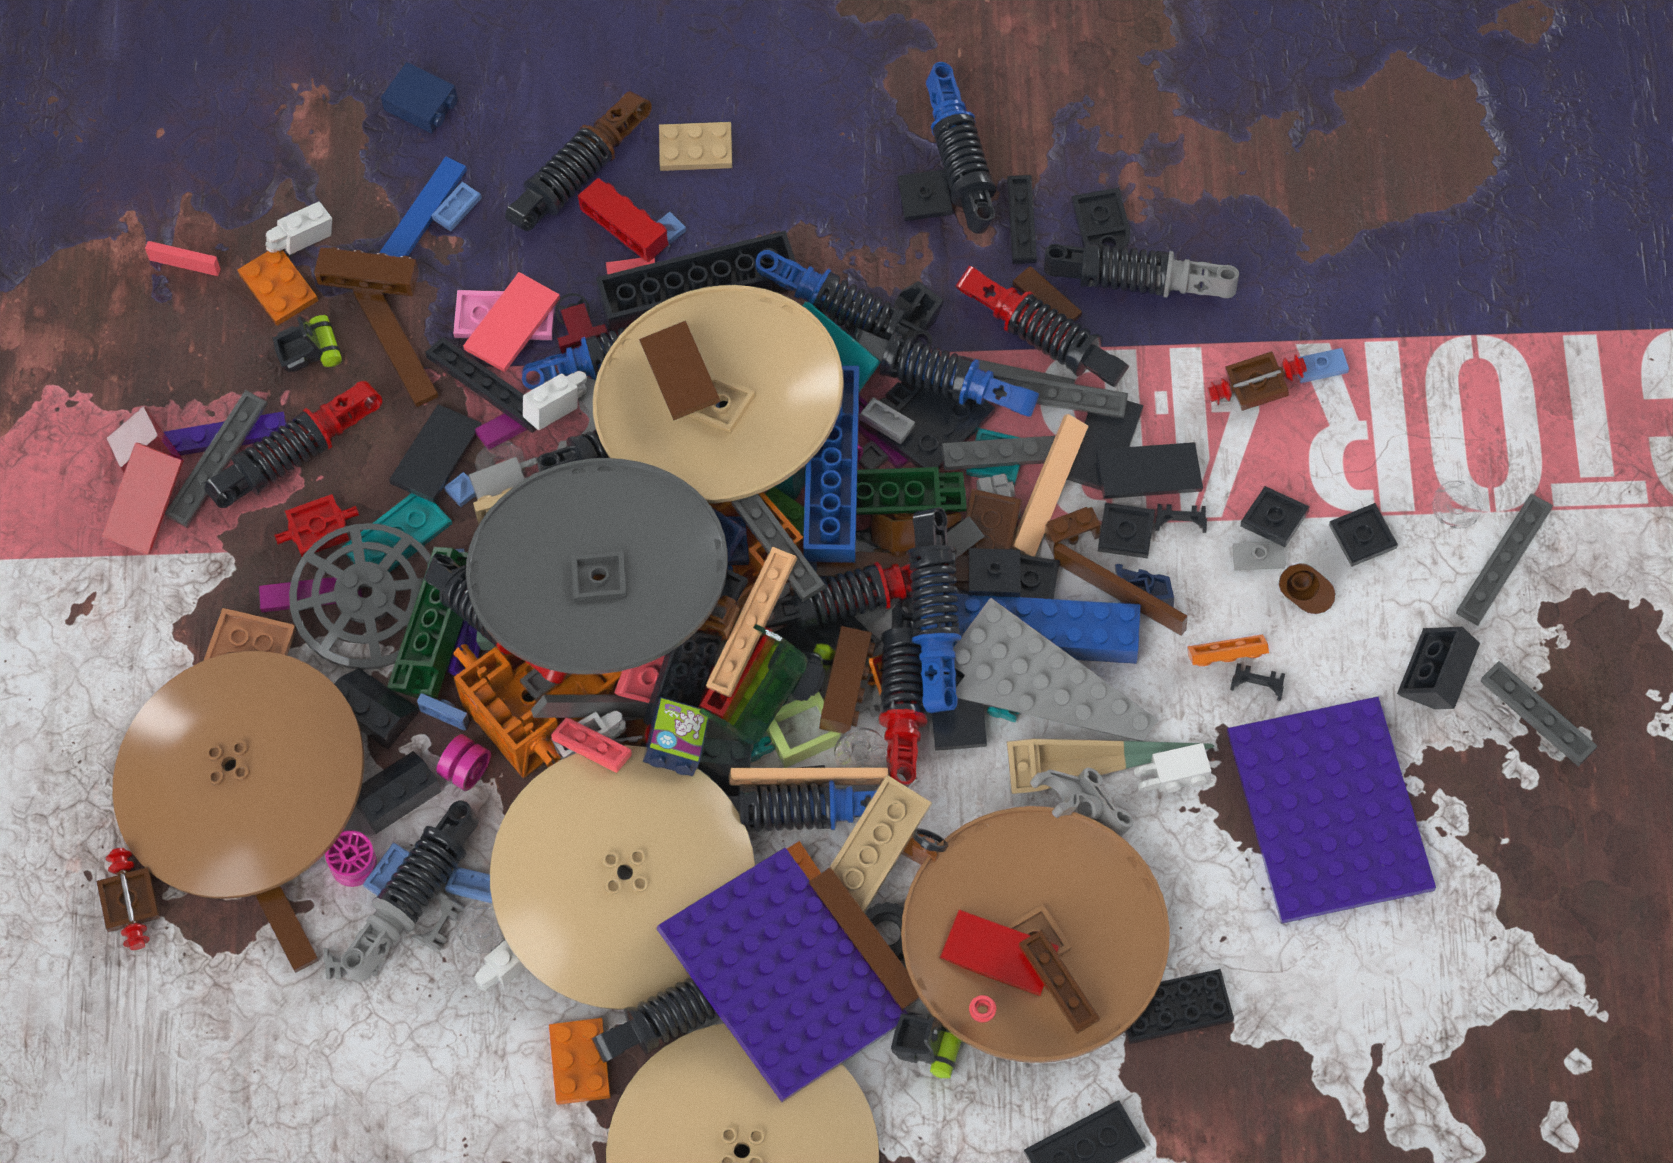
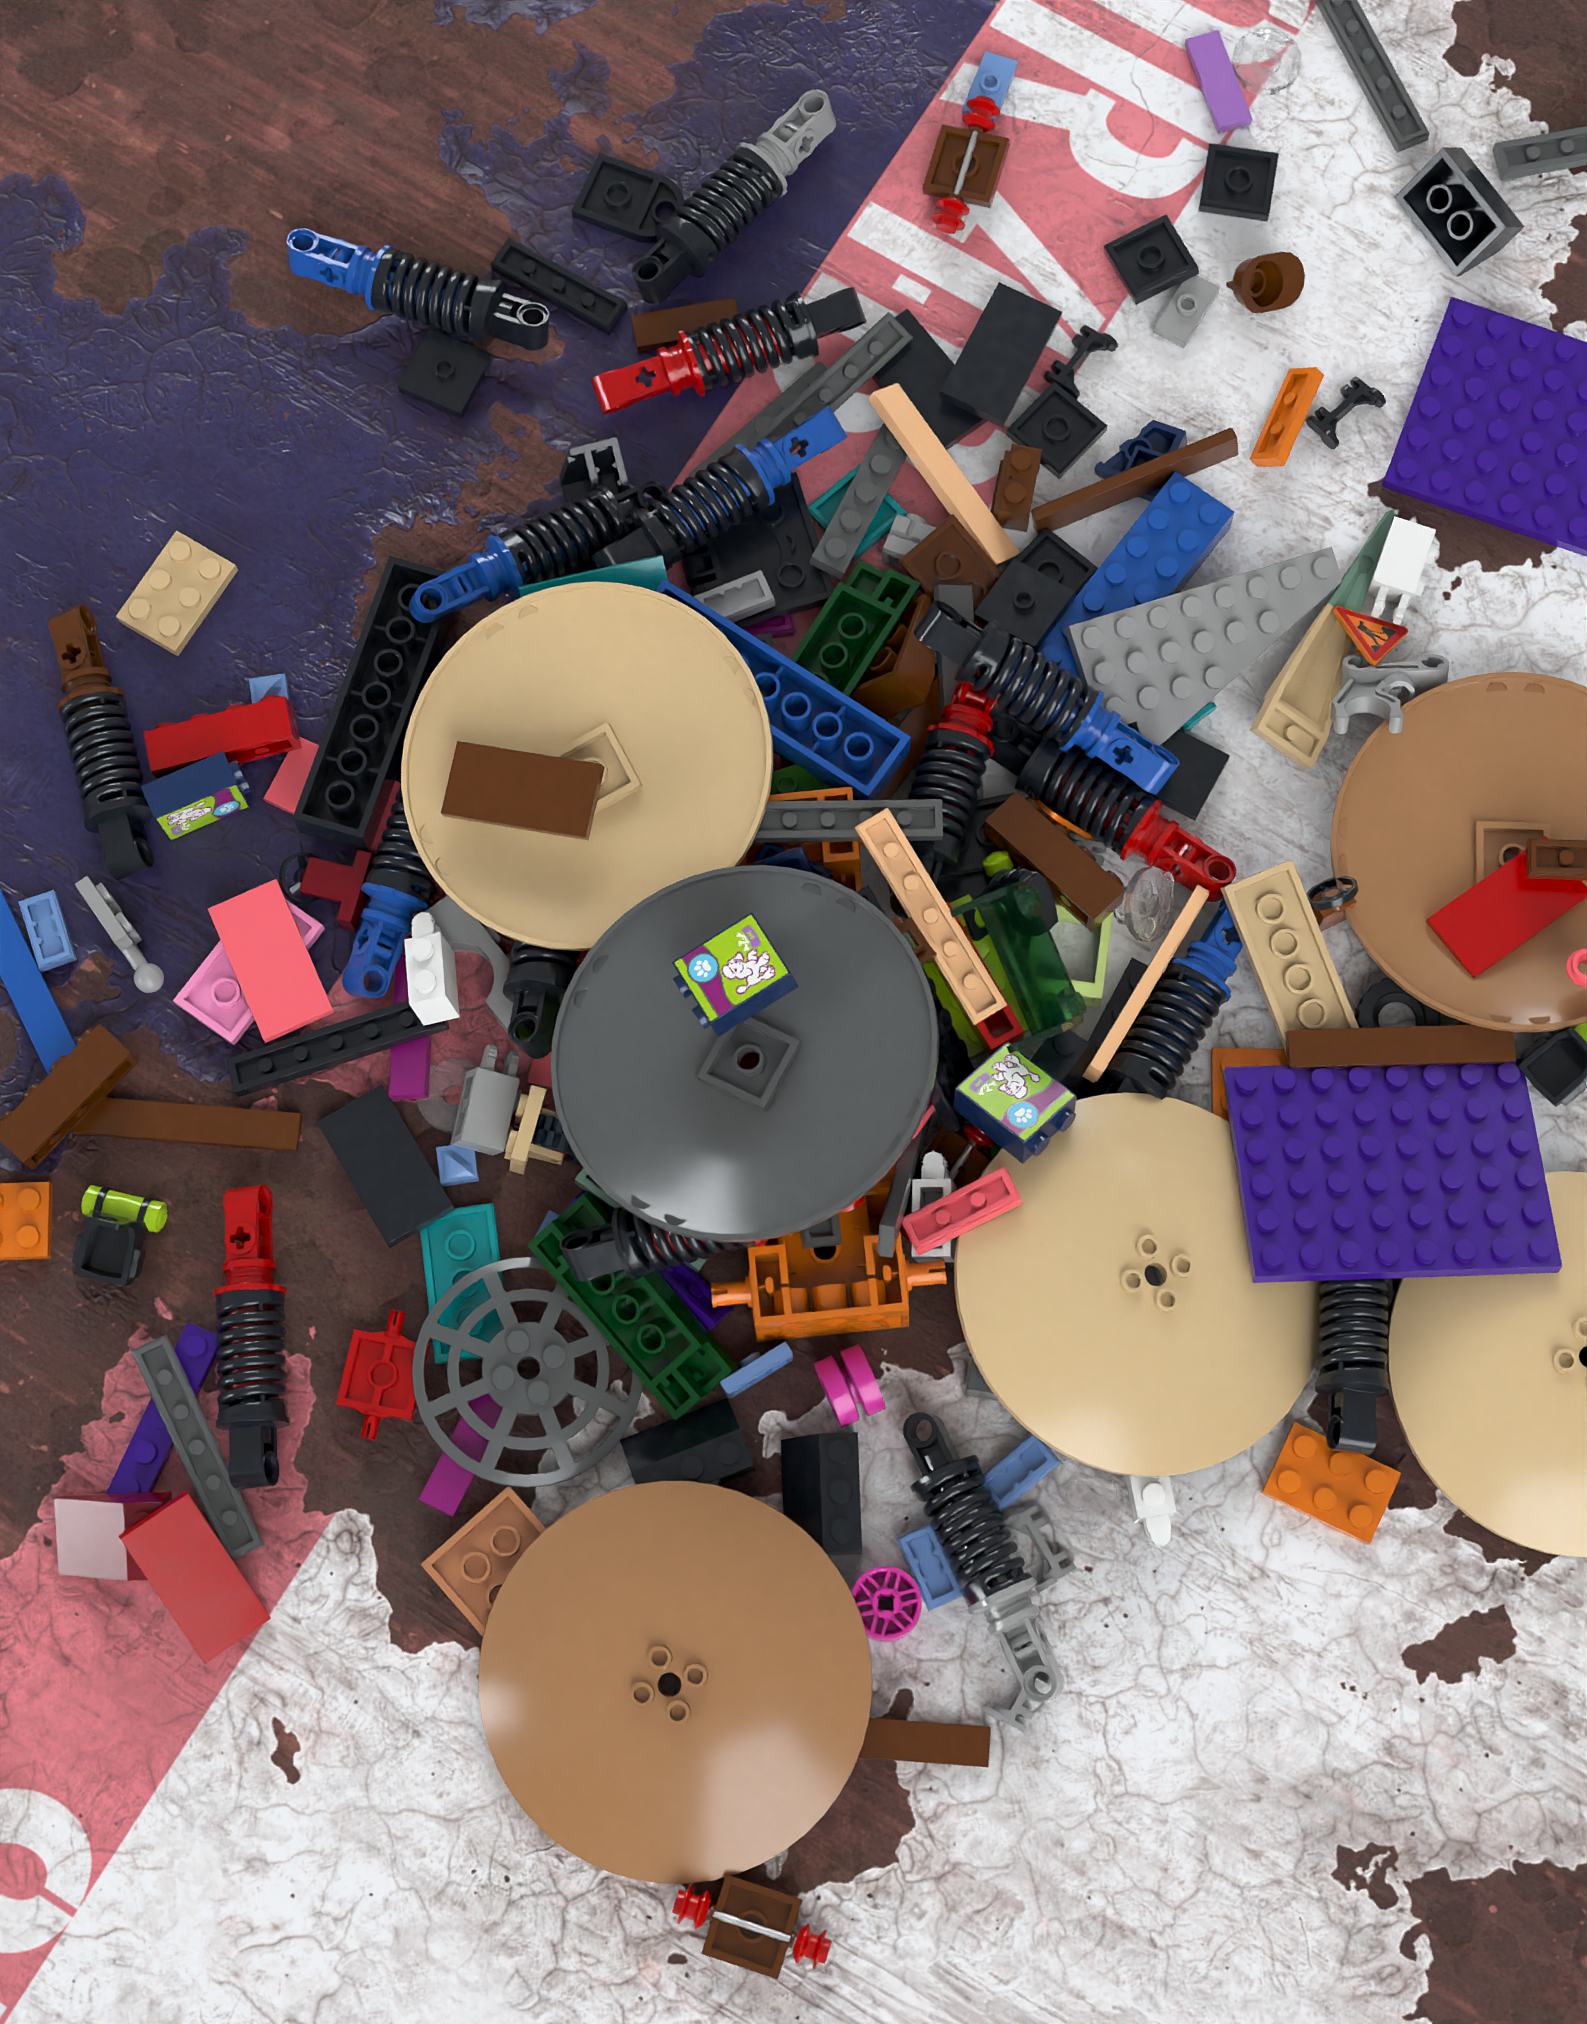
camera: 55 degrees left, 10 degrees up
none -> light grey plate [75,876,164,993]
none -> dark blue brick [141,751,252,841]
none -> brick [672,912,799,1037]
none -> medium lavender tile [1185,30,1252,134]
none -> piece [1333,606,1409,666]

